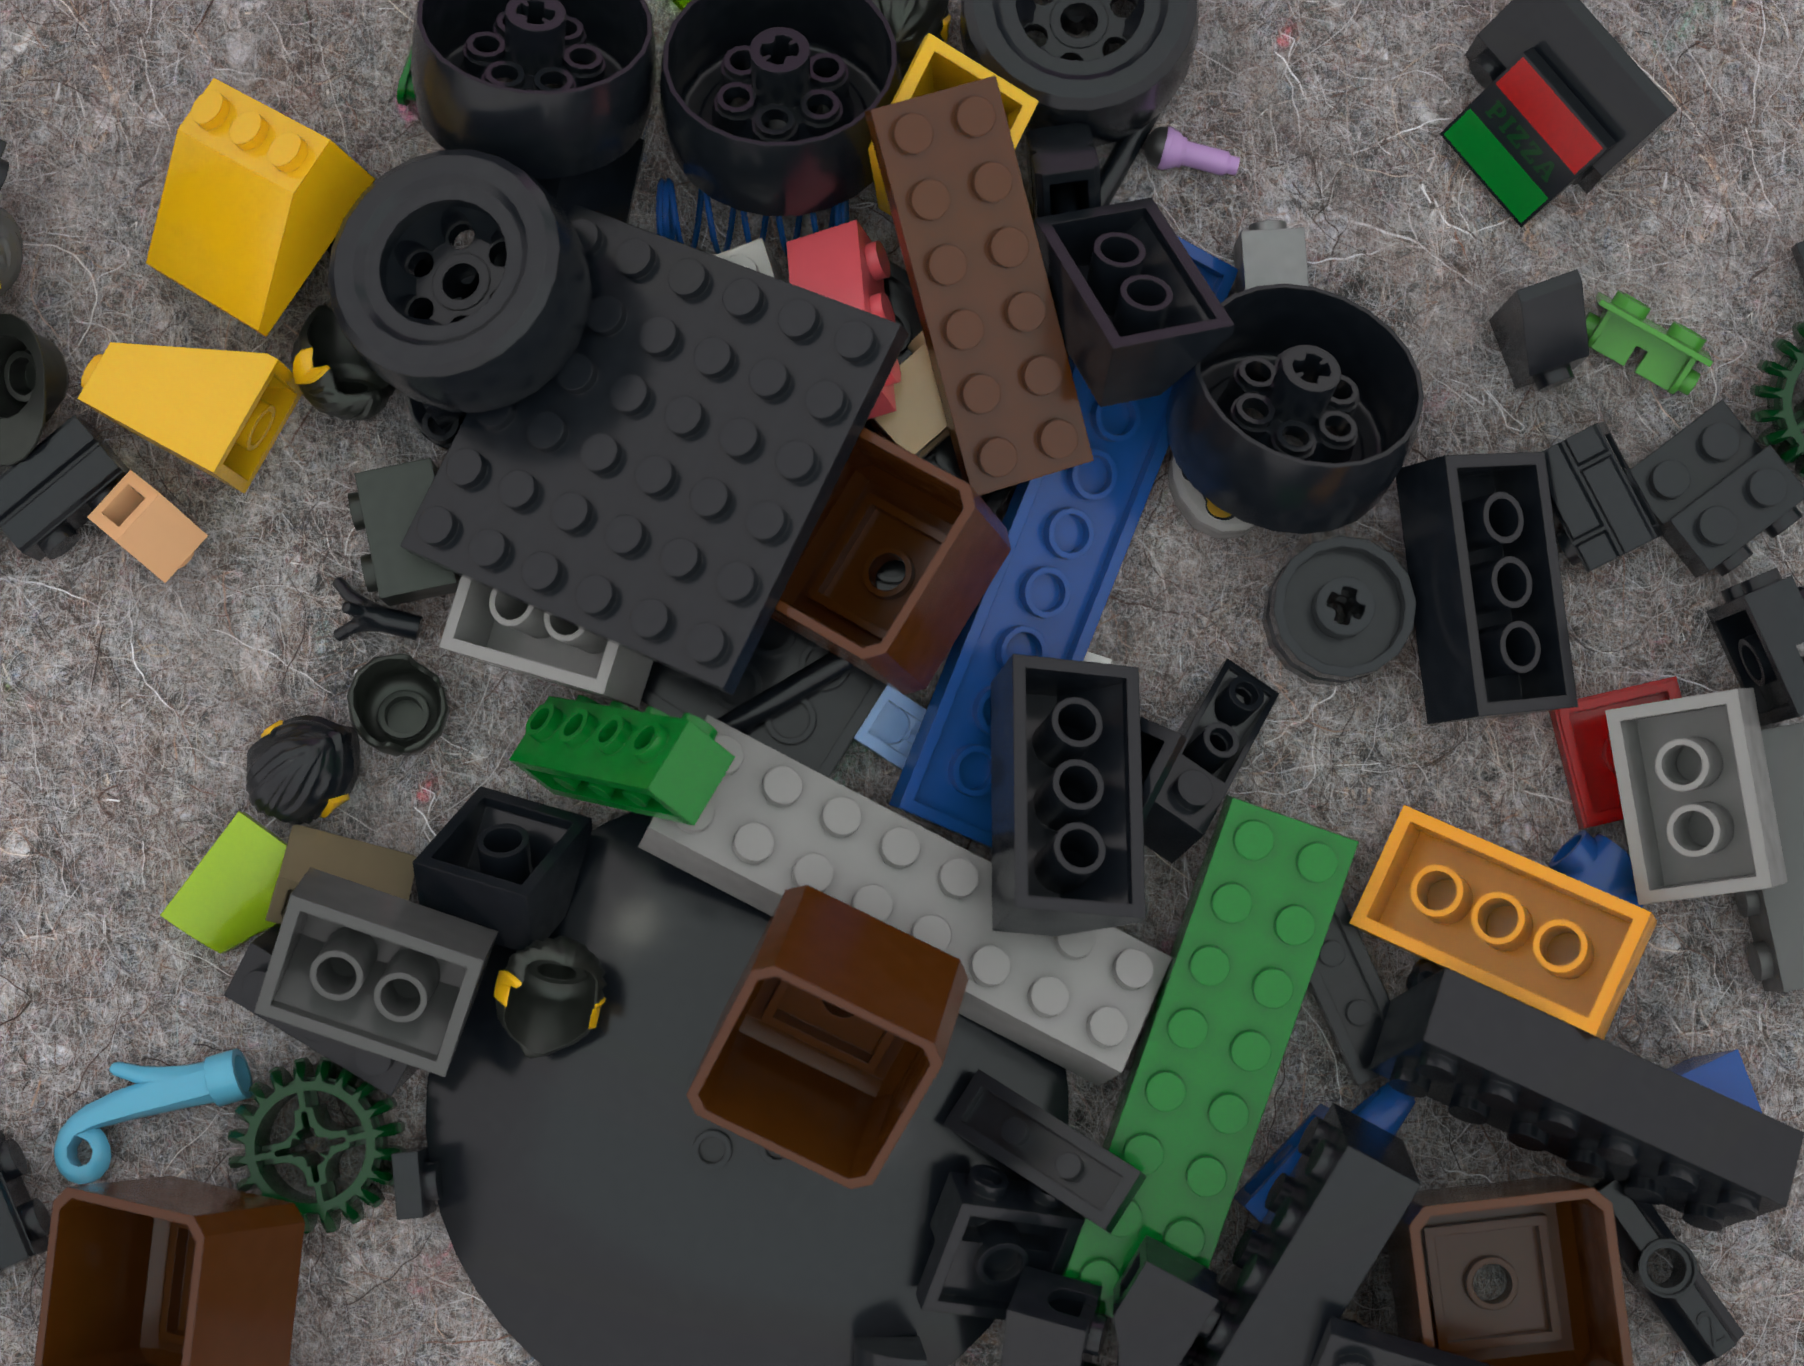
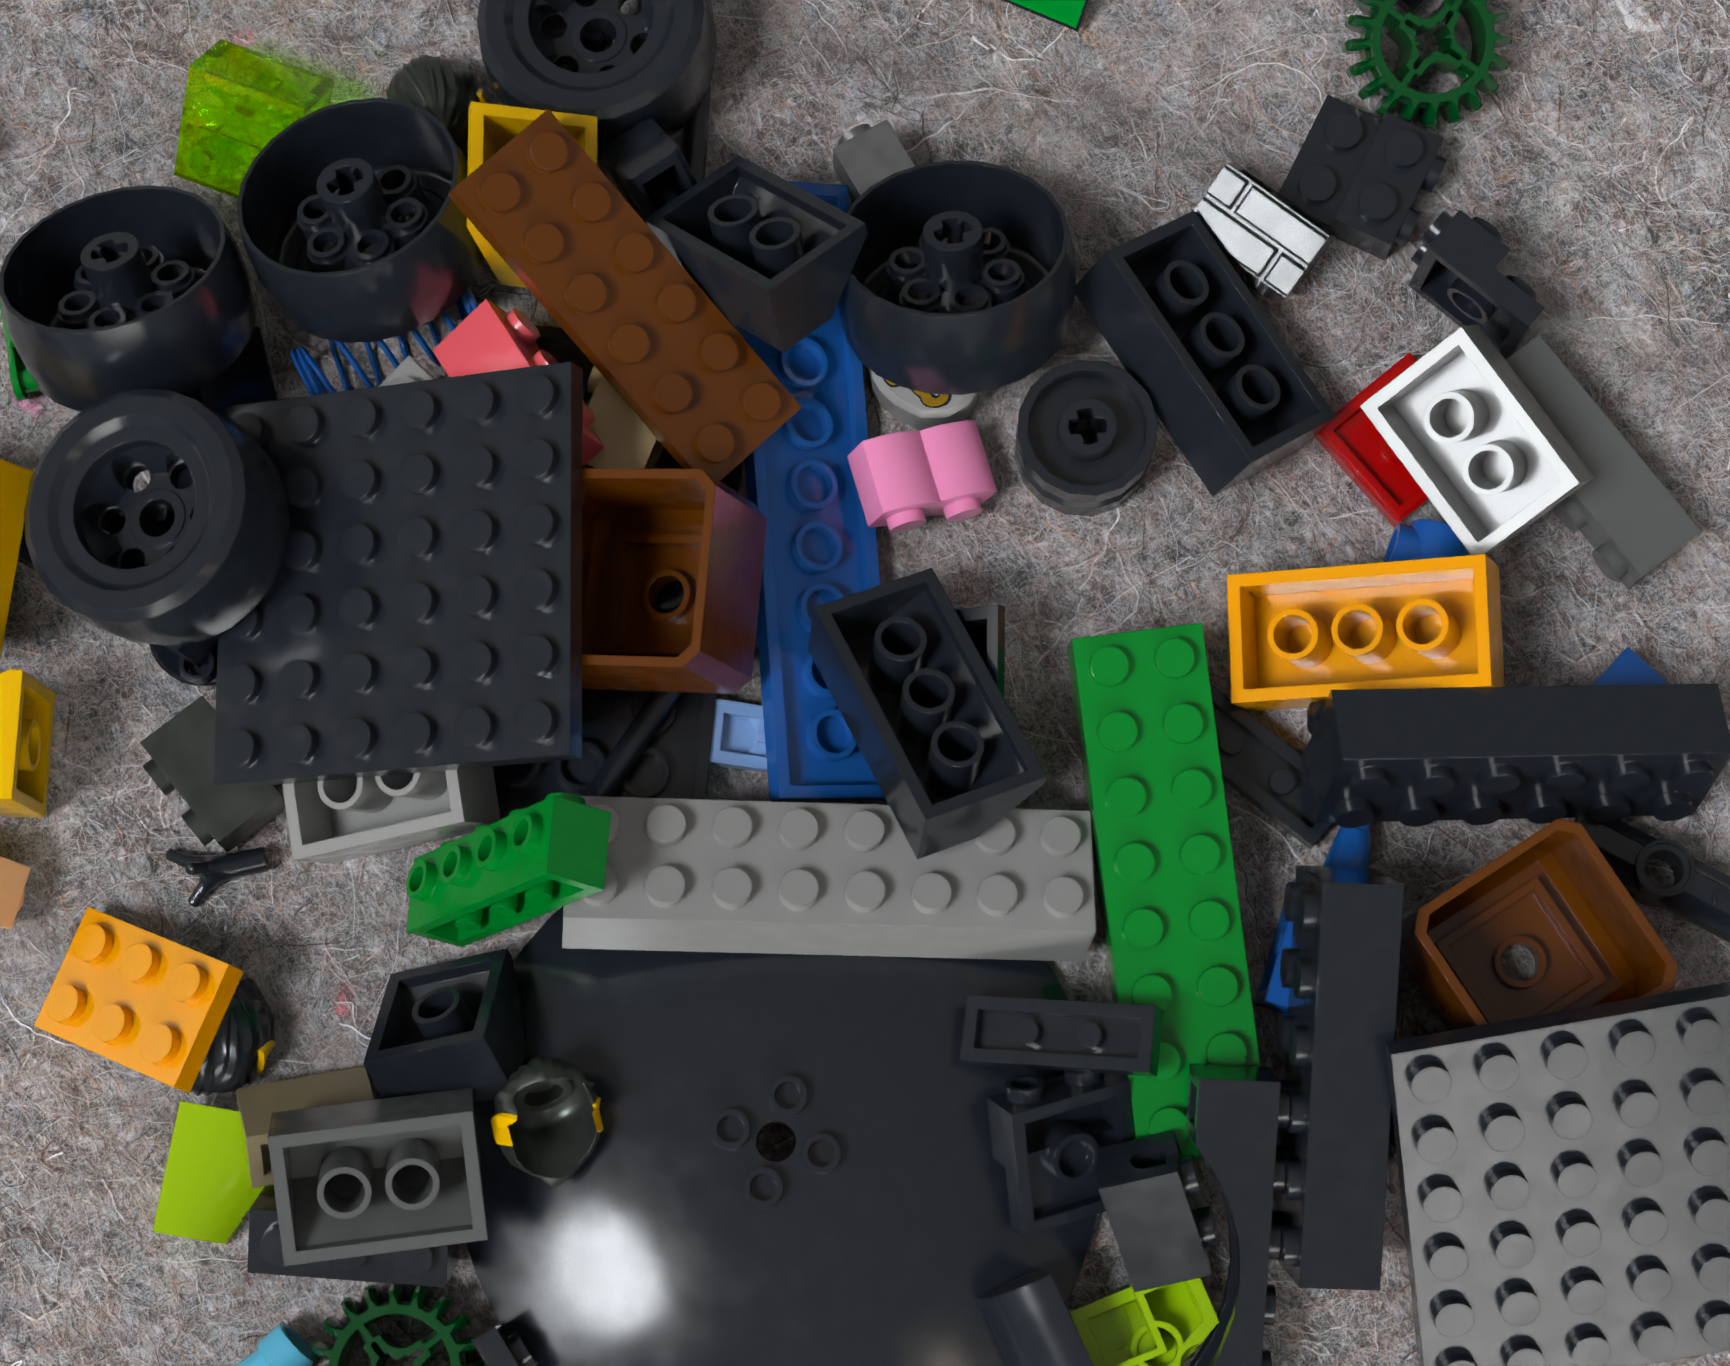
camera: 25 degrees left, 5 degrees down
pearl dark grey hair [291,305,396,421] -> none
pearl dark grey hair [347,653,449,757] -> none
reddish brown plate [686,885,969,1189] -> none
black slope [1143,658,1279,863] -> none
lavender piece [1144,126,1240,176] -> none
black slope [1489,269,1589,392] -> none
bright green hinge [1586,290,1713,395] -> none
none -> light orange plate [34,907,244,1093]
none -> bright pink brick [847,420,997,533]

